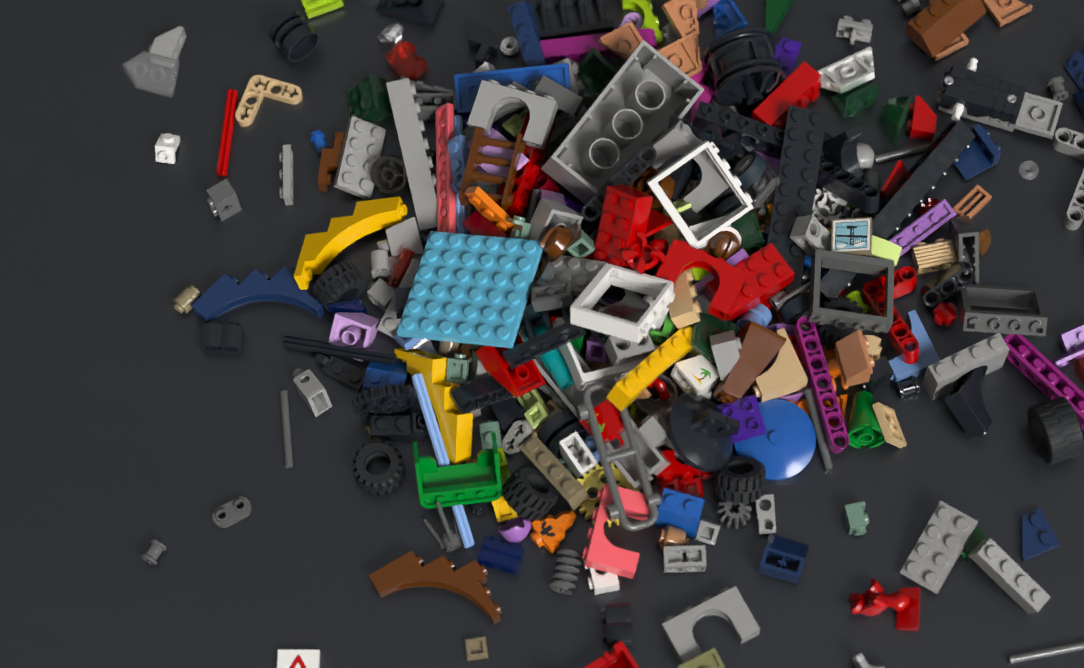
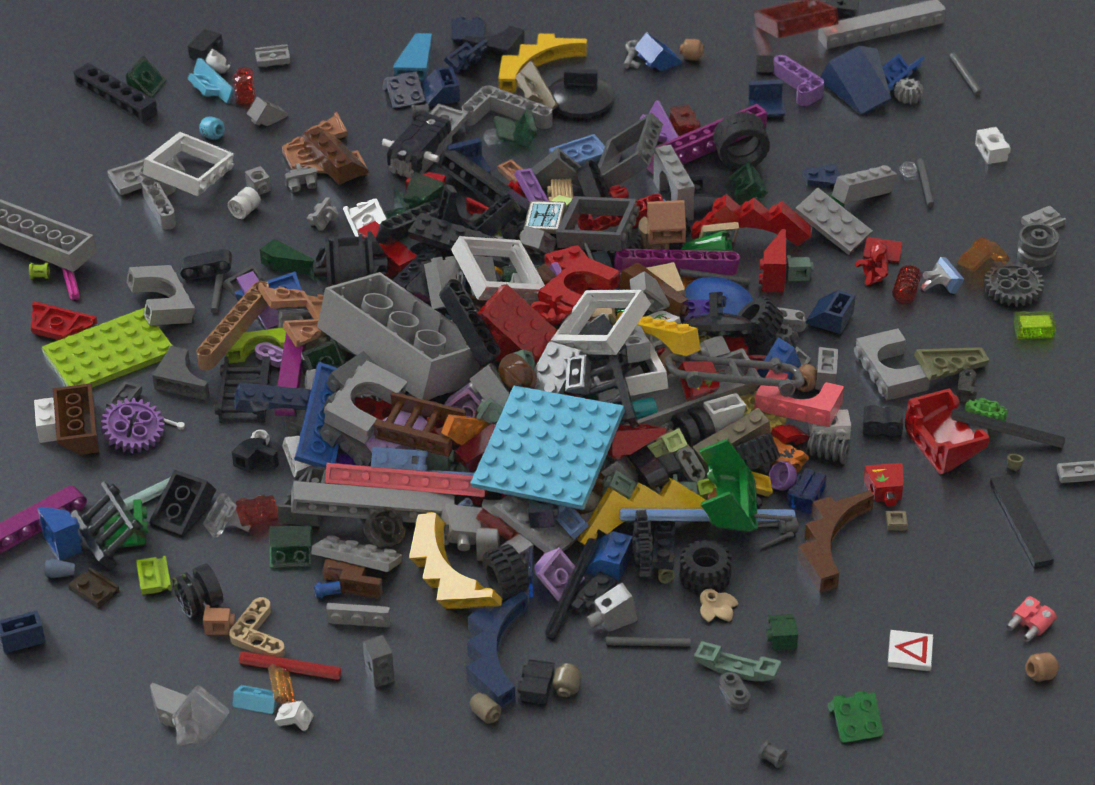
camera: 85 degrees left, 25 degrees down
none -> nougat brick [203,605,235,635]
none -> medium azure slope [232,685,281,714]
none -> clear orange tile [268,664,295,704]
none -> black beam [376,198,441,245]
none -> clear green bracket [493,109,538,146]
none -> medium blue tile [549,134,605,166]
none -> dark tan head [552,663,582,697]
none -> red arch [691,194,811,246]
none -> sand green slope [694,641,782,681]
none -> tan plate [700,589,738,622]
none -> clear green slope [728,161,768,205]
none -> red slope [759,229,786,292]
none -> dark green brick [766,614,798,650]
none -> red slope [771,424,810,445]
none -> green bracket [828,691,883,743]
none -> red torso [863,463,903,507]
none -> clear red piece [892,265,922,304]
none -> clear plate [900,161,917,177]

